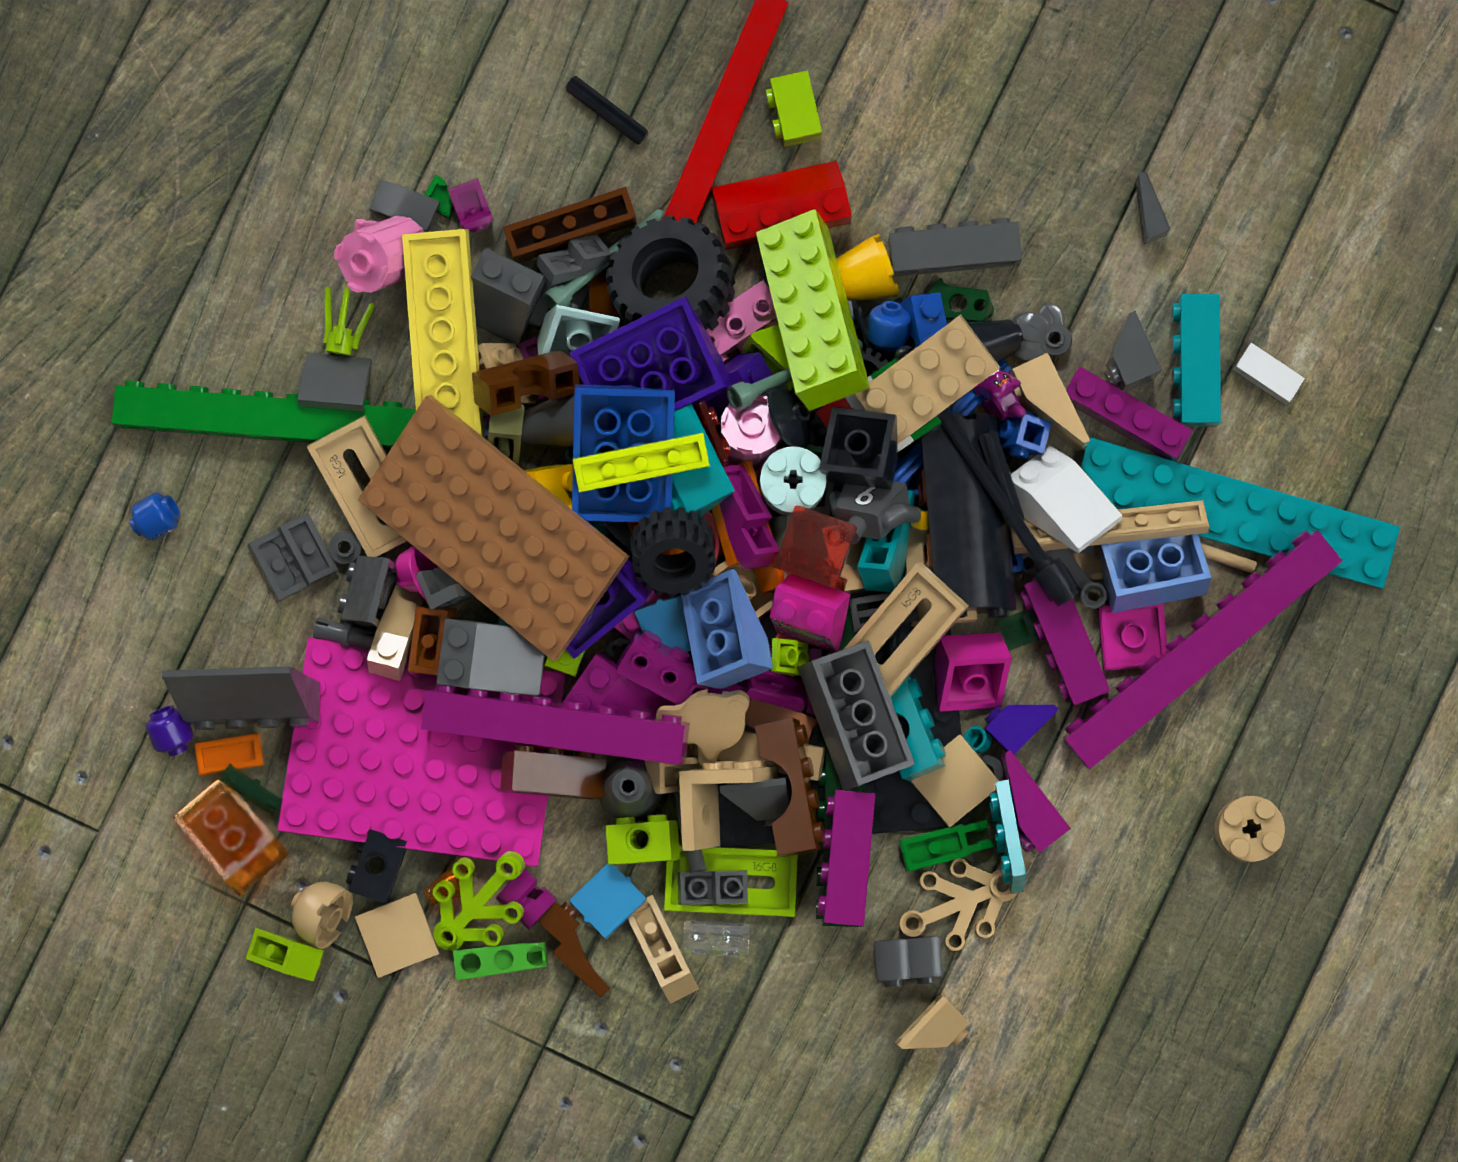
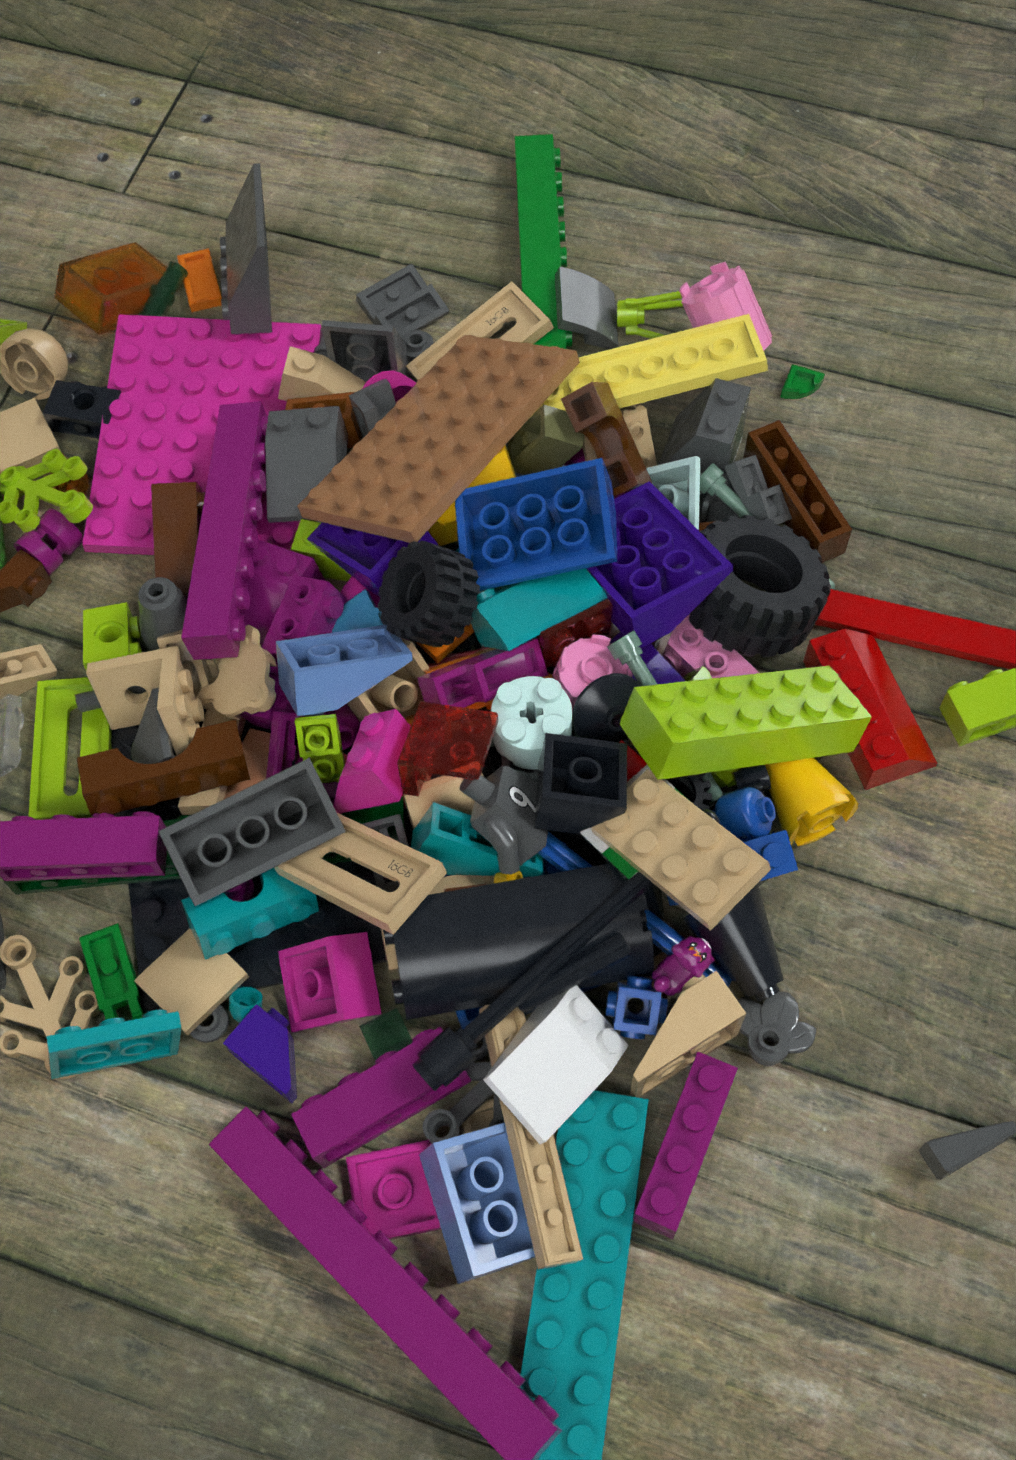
camera: 90 degrees right, 20 degrees down
blue head [130,492,181,541] -> none
dark purple head [145,705,194,756] -> none
dark grey slope [369,180,440,232] -> none
magenta bracket [448,178,493,232] -> none
black axle [565,76,648,145] -> none
dark azure piece [569,863,648,939] -> none
neon yellow tile [573,433,710,492] -> none
dark grey slope [677,870,748,905] -> none
dark grey brick [888,218,1022,277] -> none
dark green piece [928,277,994,322] -> none
magenta slope [1000,750,1071,854] -> none
dark grey slope [1104,311,1162,392] -> none
teal brick [1171,294,1221,427] -> none
tan bar [1201,543,1257,574] -> none
tan brick [1214,796,1285,862] -> none
white slope [1233,343,1305,405] -> none

